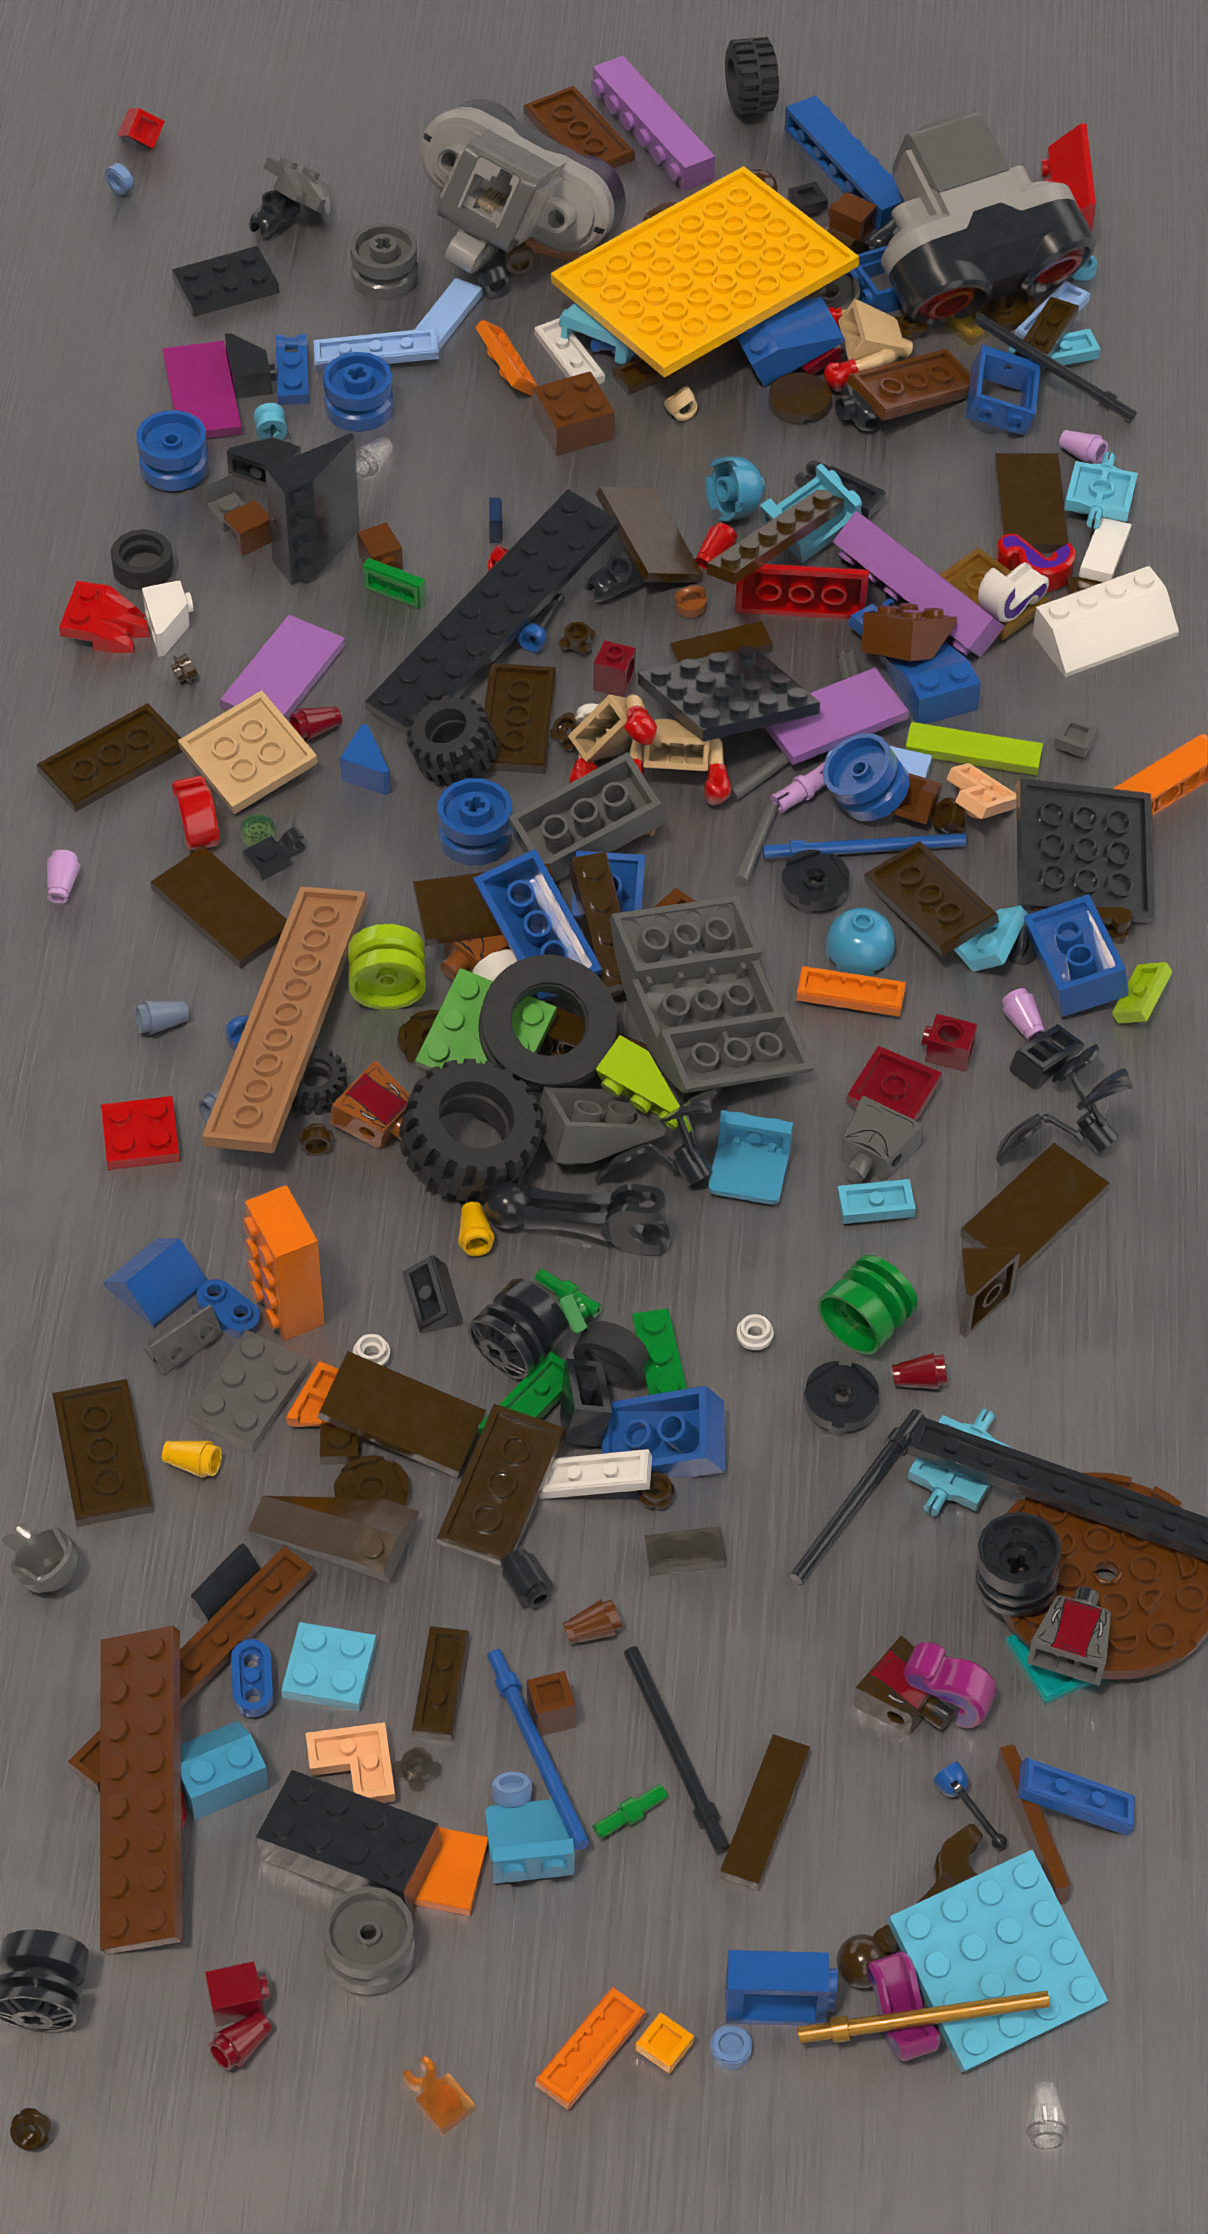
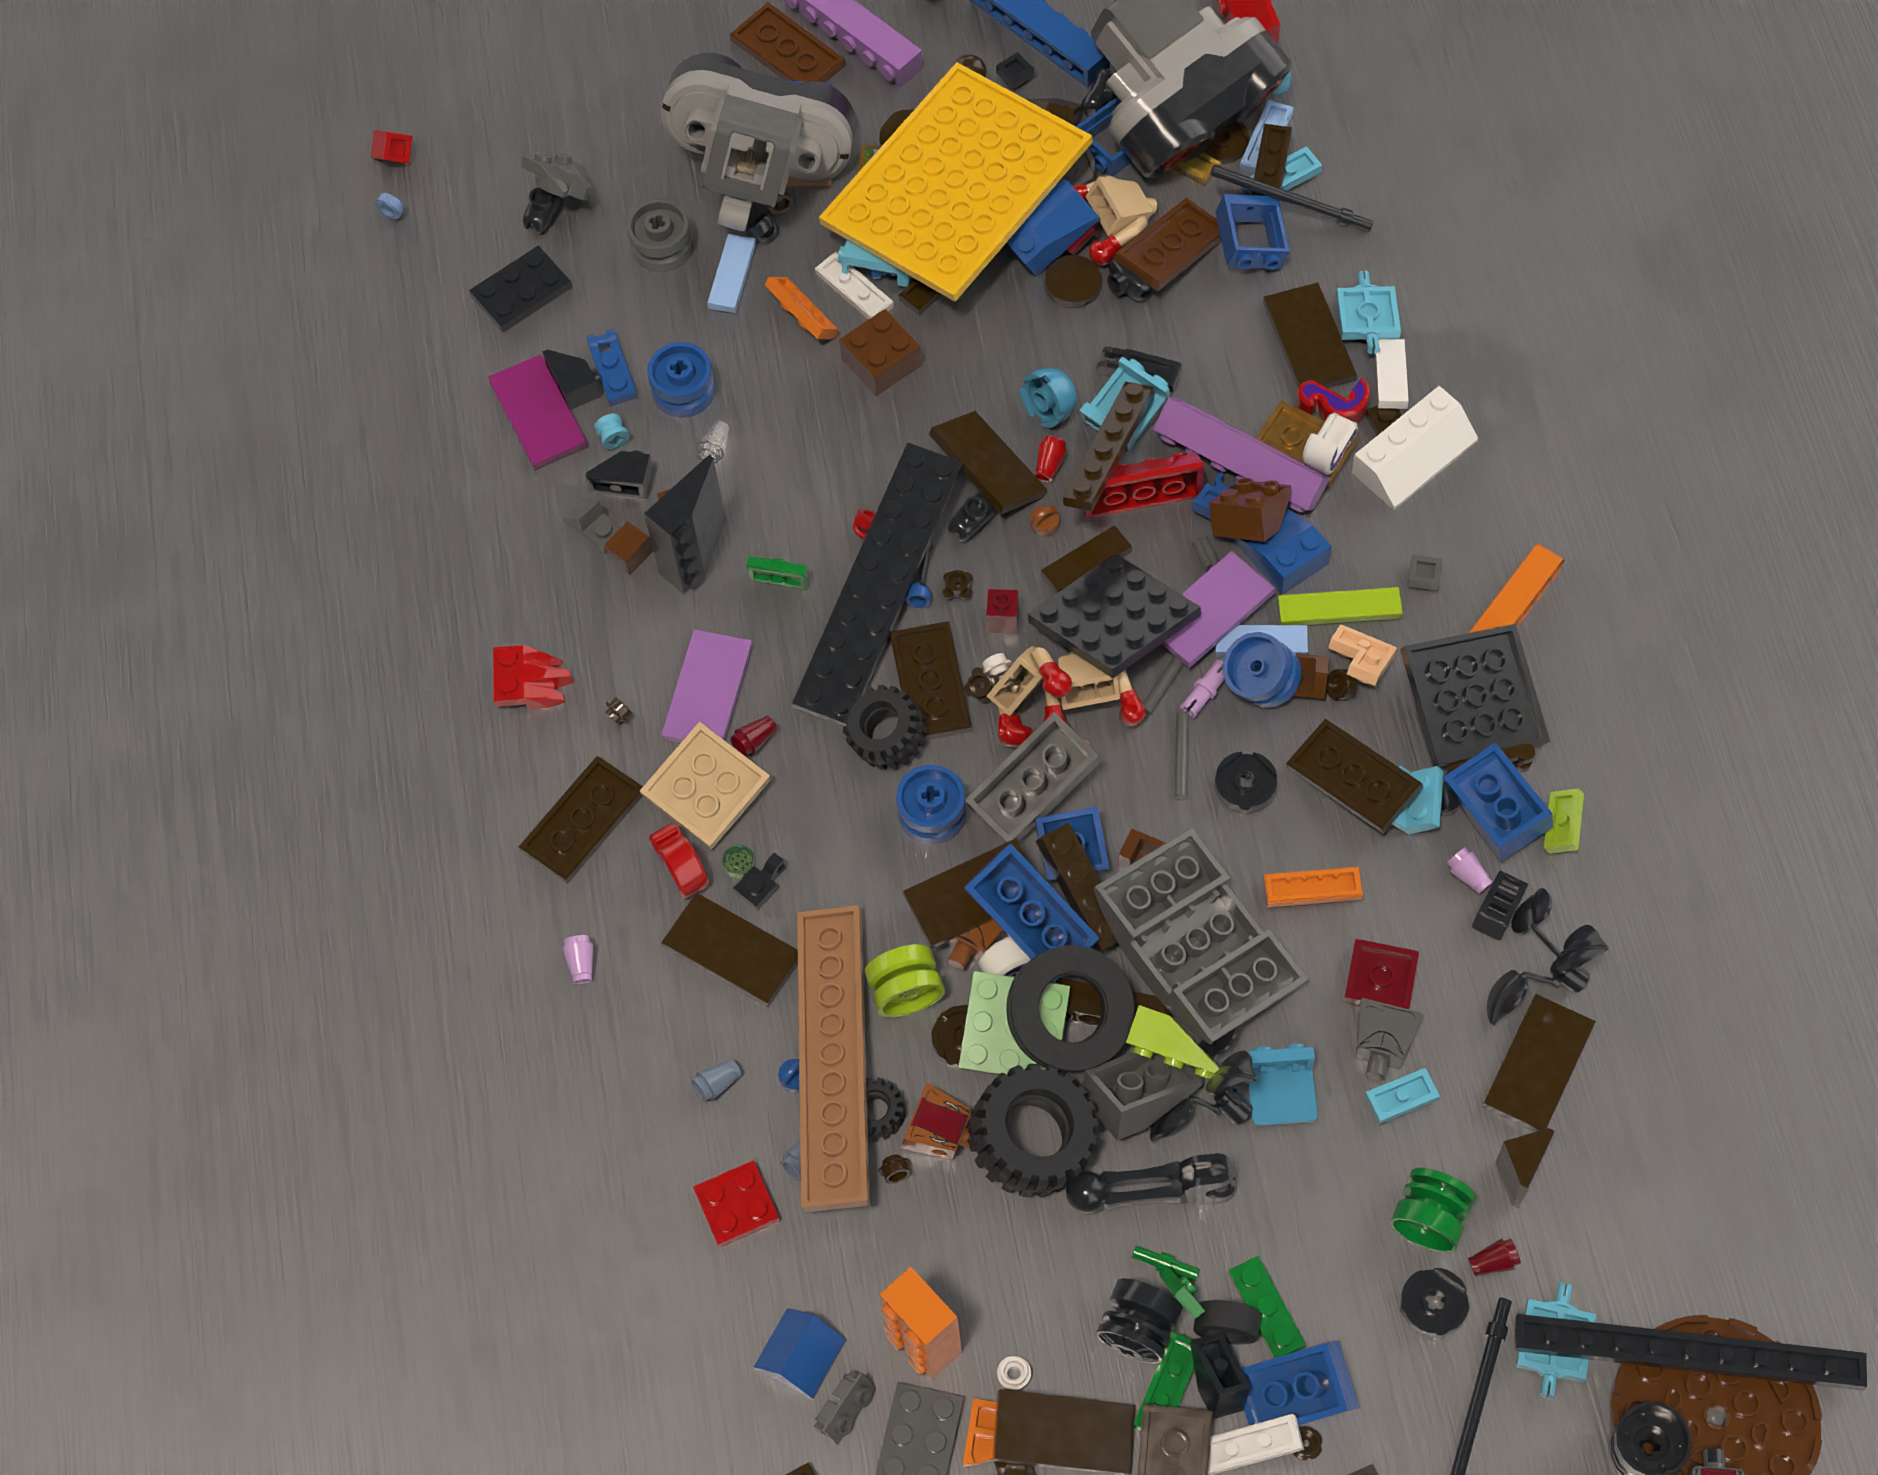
camera: 10 degrees left, 10 degrees up
black tyre [111,529,174,590] -> none
blue wheel [137,410,209,491] -> none
white slope [142,580,194,657] -> none
blue plate [196,1279,261,1339] -> none
light blue tile [313,328,439,371] -> none
blue slope [340,724,391,795] -> none
reddish brown brick [357,522,403,570] -> none
black slope [402,1255,463,1334] -> none
yellow cone [458,1202,495,1256] -> none
dark blue tile [489,497,502,543] -> none
tan tile [664,386,698,421] -> none
white plate [736,1314,774,1350] -> none
blue bar [762,833,966,859] -> none
dark azure cylinder [826,908,895,976] -> none
reddish brown brick [828,192,877,242] -> none
dark brown plate [894,314,927,341] -> none
dark red brick [921,1013,978,1072] -> none
lavender cone [1059,430,1108,464] -> none

